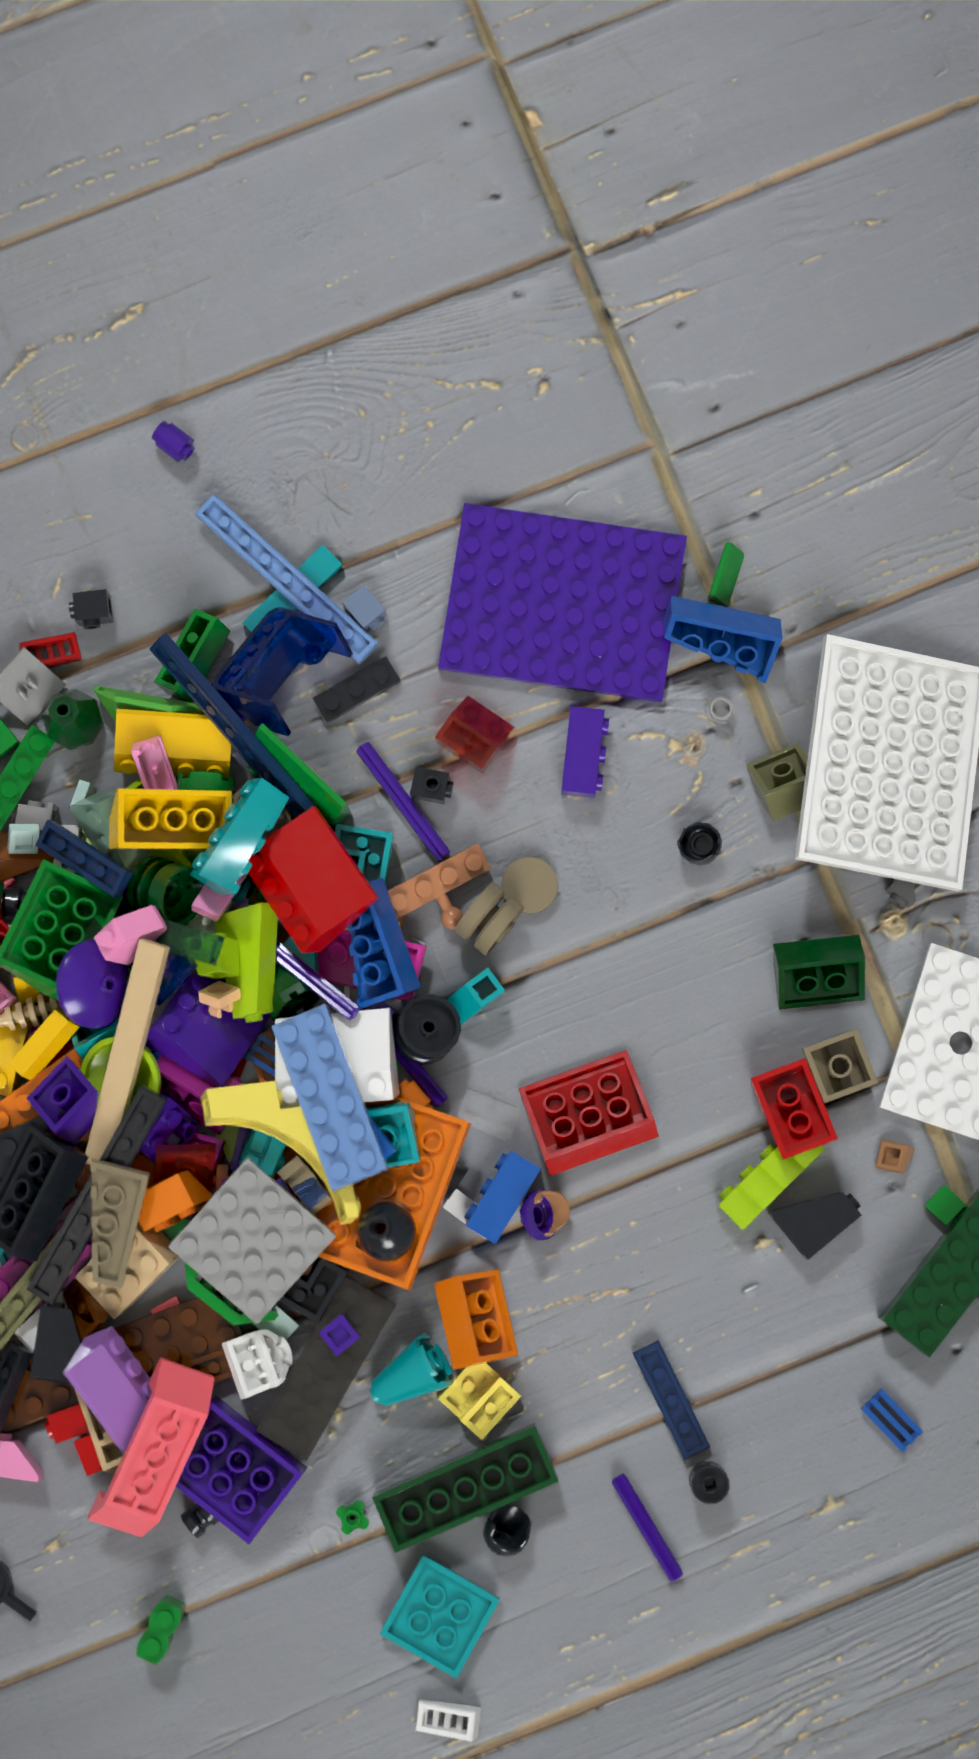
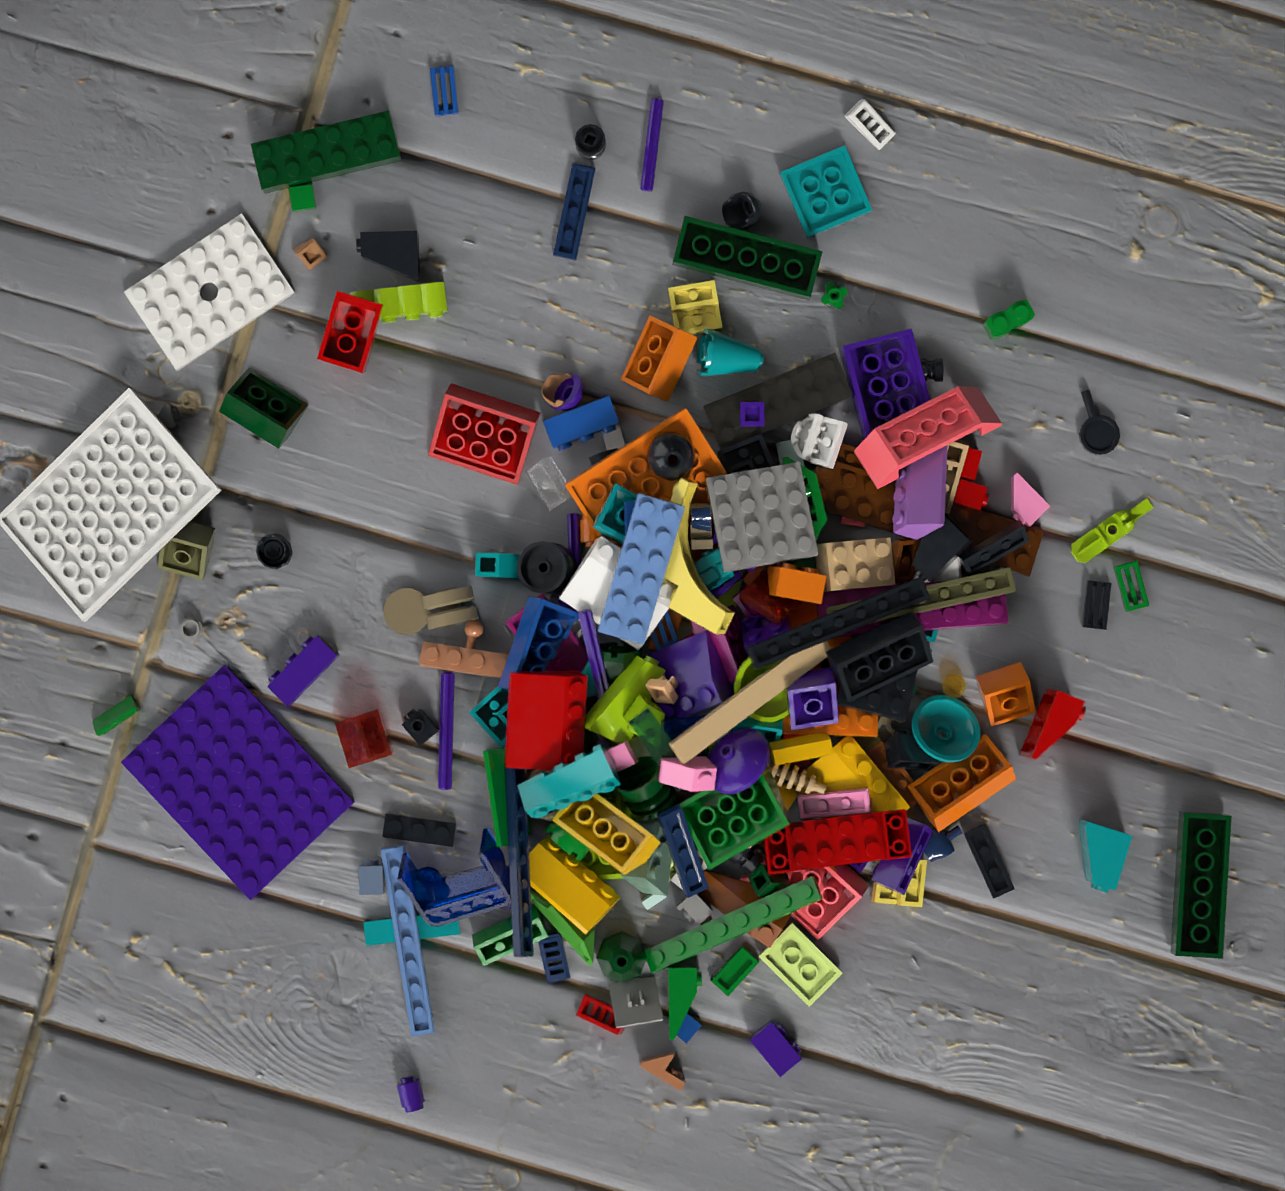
camera: 155 degrees left, 5 degrees up
light aqua tile [7,824,40,854] -> none
black brick [69,589,113,629] -> none
dark tan wing [91,1159,150,1289] -> none
bright pink hinge [131,735,178,790] -> none
blue wedge [663,596,783,684] -> none
dark tan slope [802,1028,878,1103] -> none
none -> dark blue slope [538,932,571,983]

